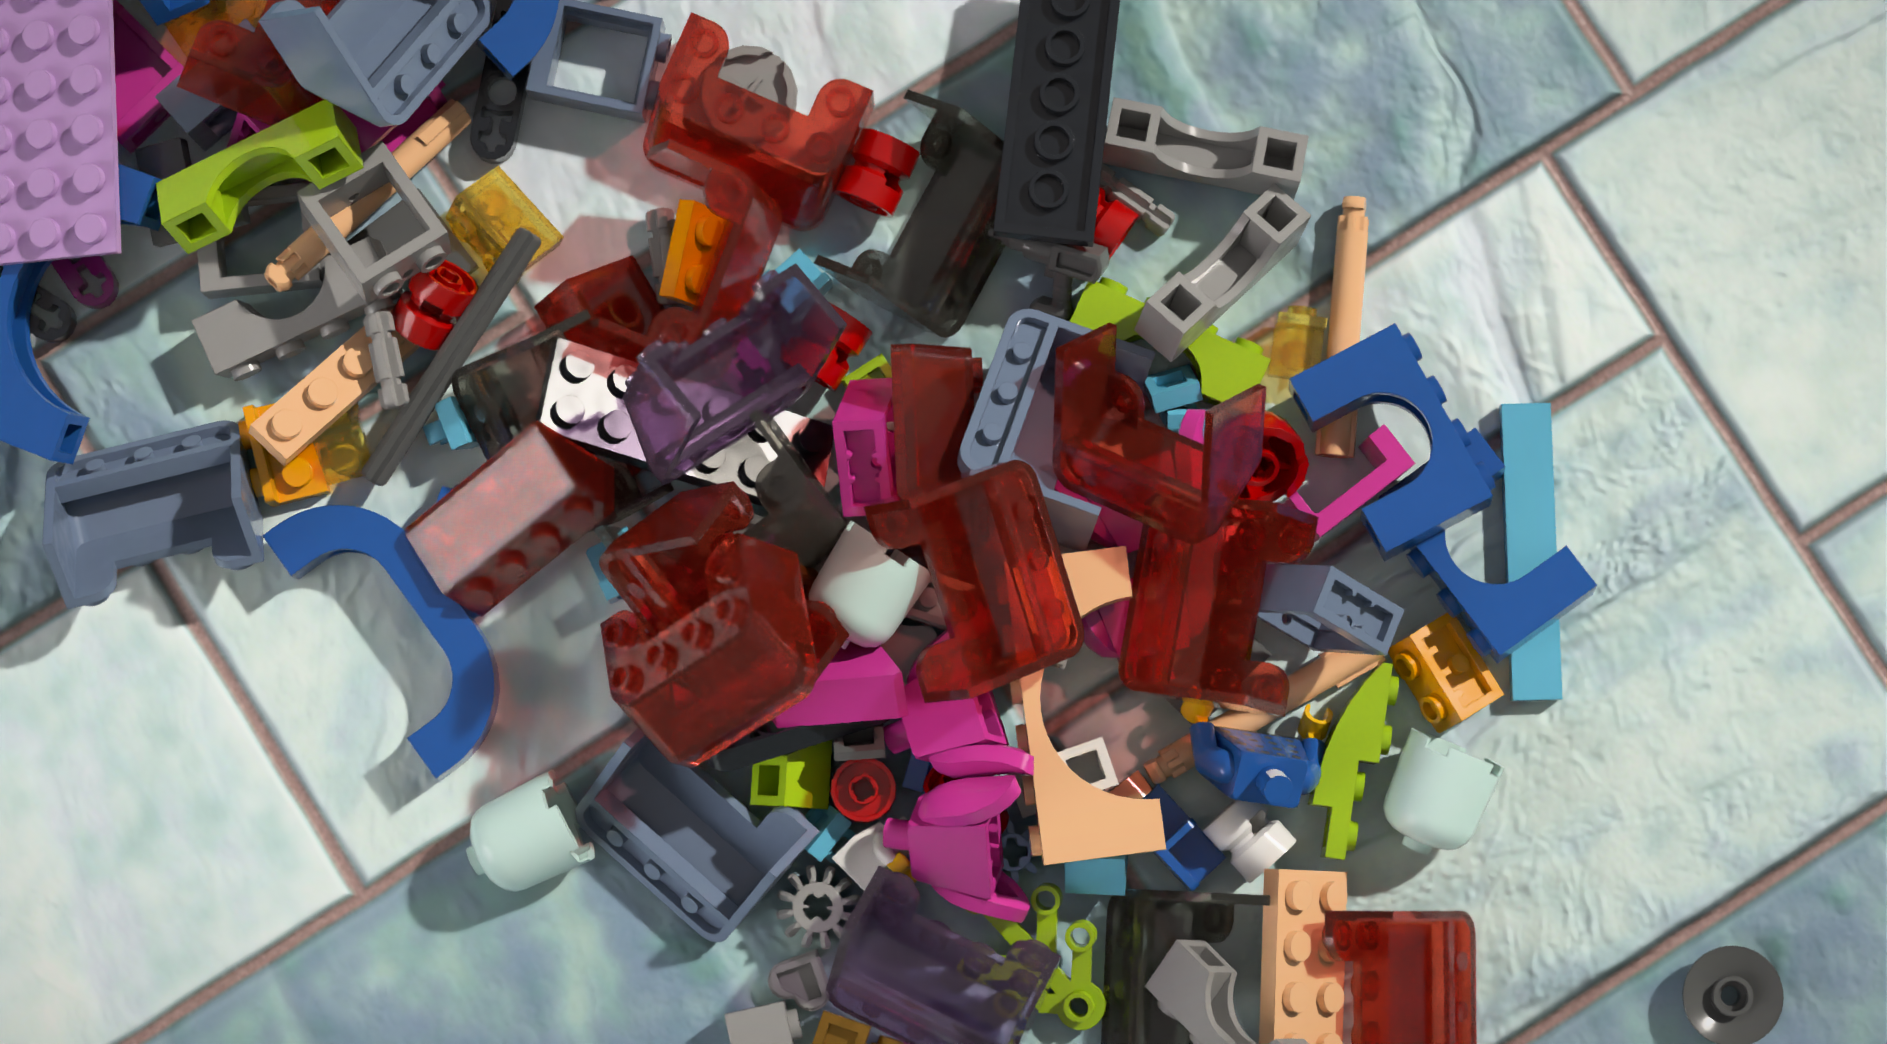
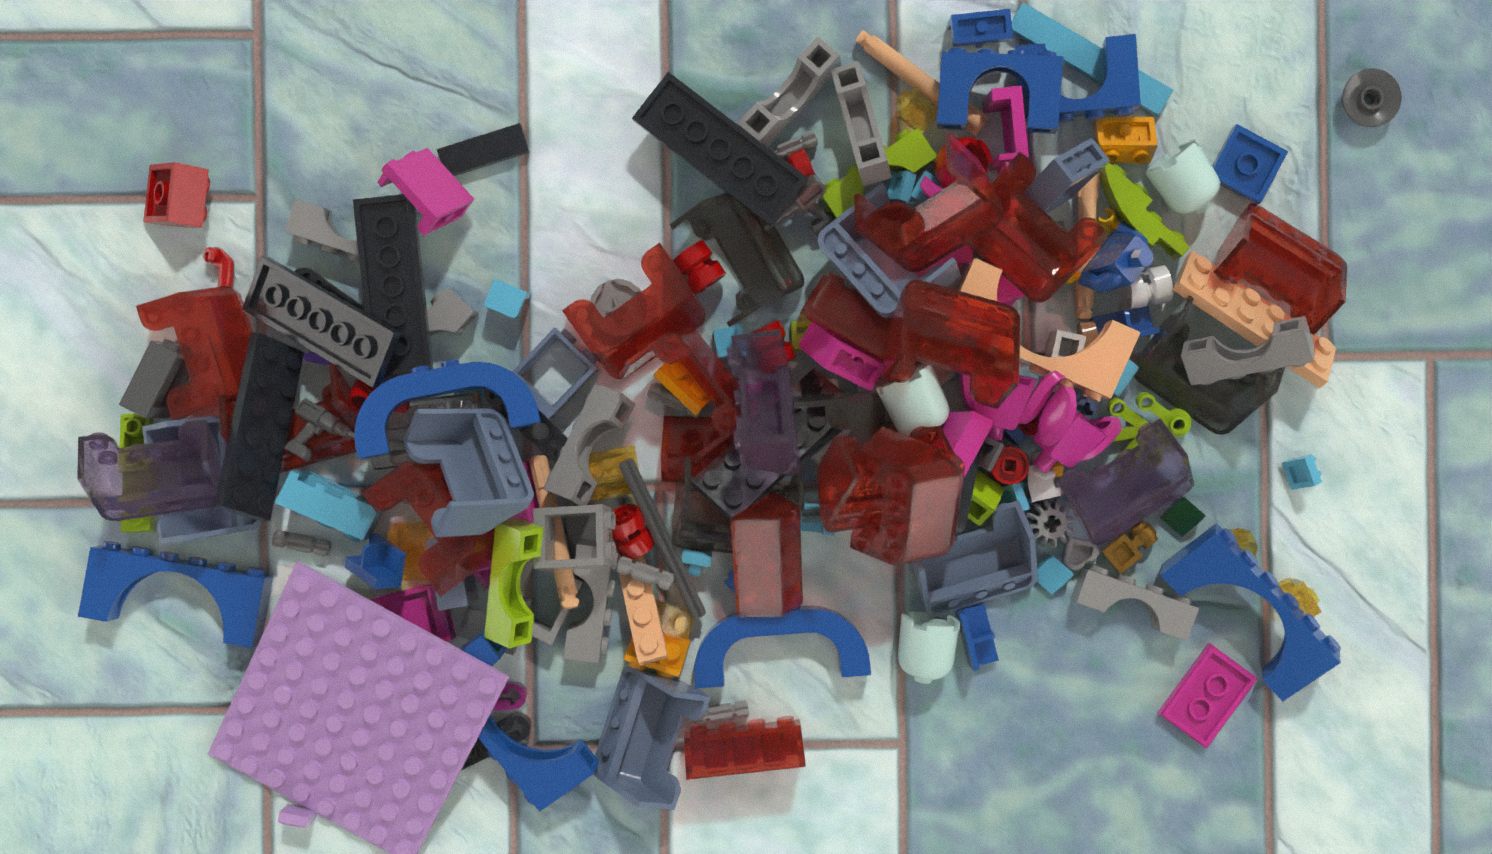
camera: 60 degrees left, 5 degrees up
none -> light grey arch [543,384,635,506]
none -> clear red slope [684,716,806,780]
none -> light grey axle [693,700,749,726]
none -> blue panel [947,9,1013,49]
none -> blue panel [955,603,999,671]
none -> medium azure slope [1037,554,1074,595]
none -> blue plate [1212,124,1288,204]

